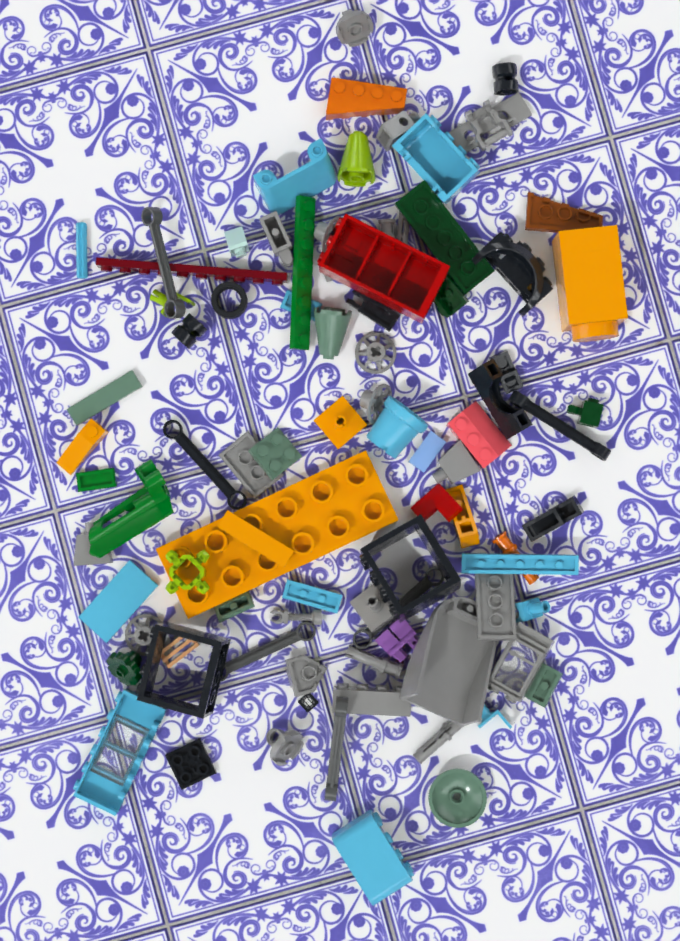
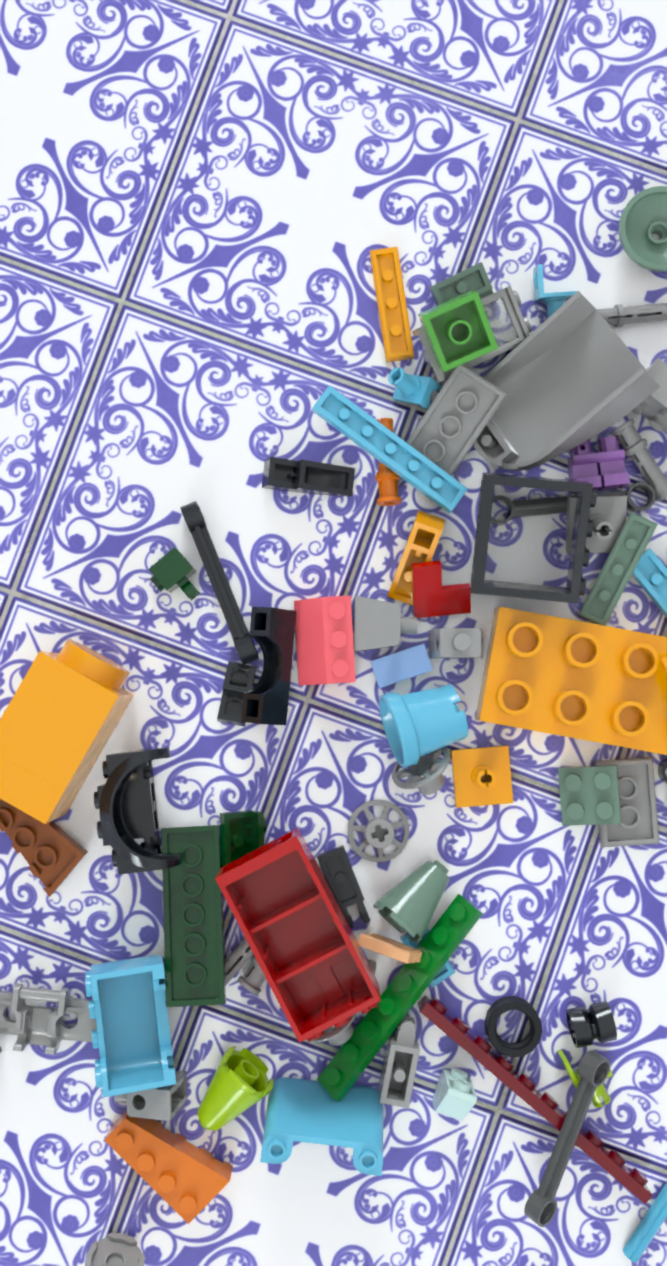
camera: 155 degrees left, 0 degrees up
none -> light nougat tile [358,933,423,964]
none -> light orange tile [370,247,414,363]
none -> bright green brick [418,290,498,372]
none -> light grey torso [429,628,483,659]
none -> sand green tile [579,512,658,626]

